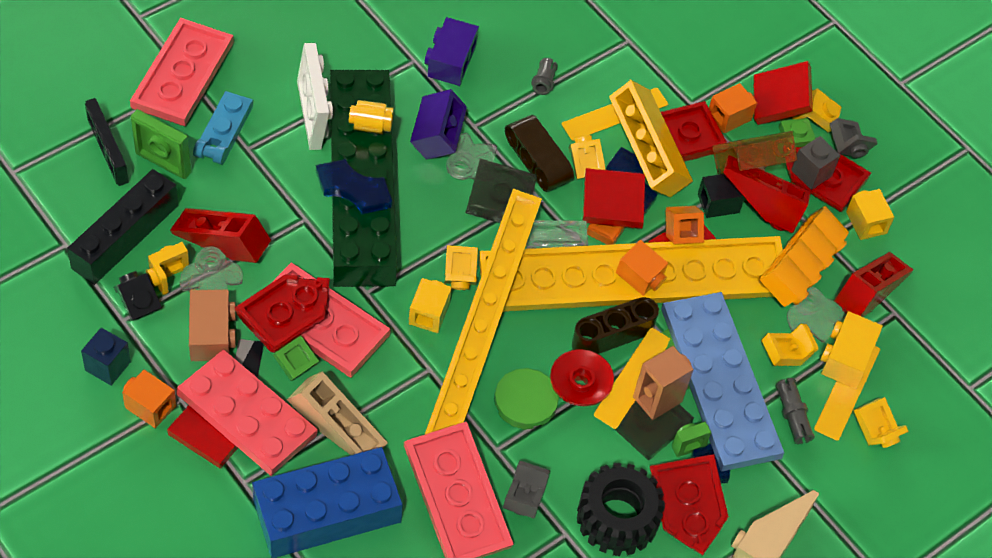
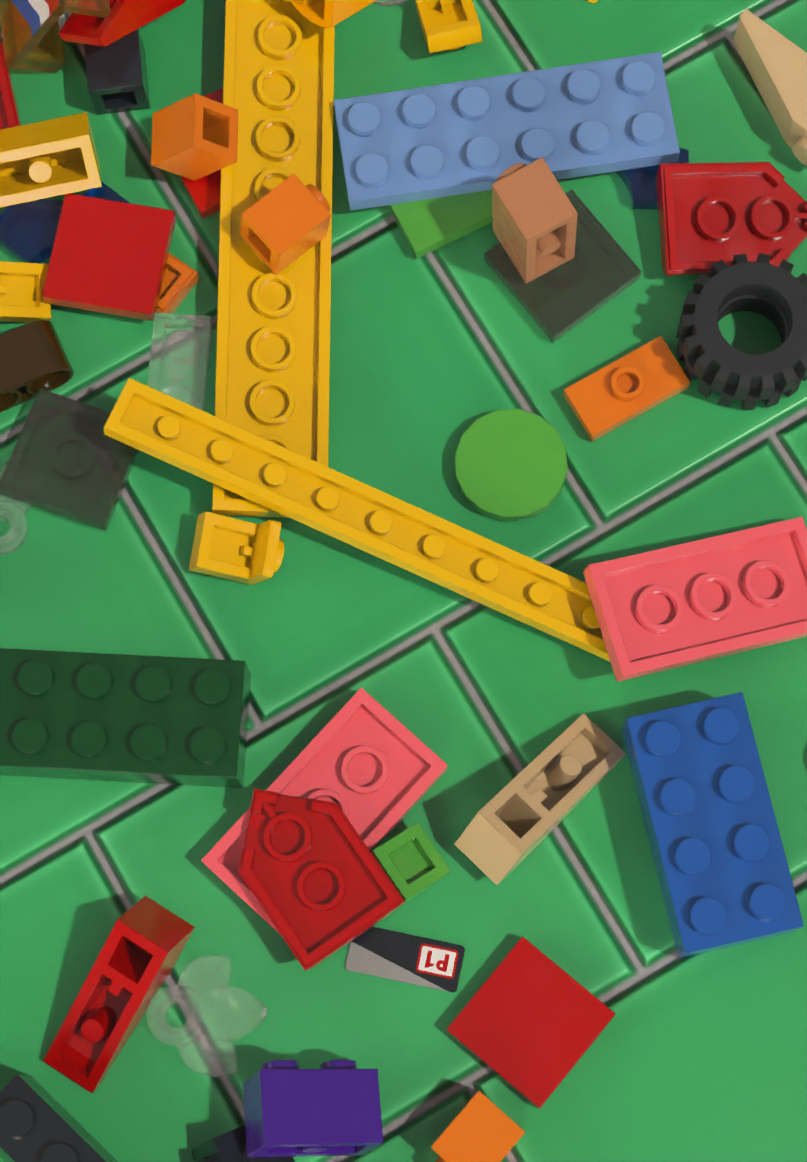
camera: 70 degrees left, 20 degrees up
yellow bracket [146,242,190,295] -> none
coral plate [176,349,318,476] -> none
nougat brick [189,289,236,361] -> none
clear blue tile [316,159,392,214] -> none
yellow brick [409,278,452,333] -> none
dark grey bracket [503,461,550,518] -> none
red dish [550,349,614,406] -> none
dark brown beam [572,297,659,354] -> none
yellow sticker [594,328,671,429] -> none
bright green plate [672,422,711,457] -> none
dark grey pin [776,378,815,444] -> none
none -> dark purple brick [243,1060,383,1157]
none -> orange plate [563,336,690,442]

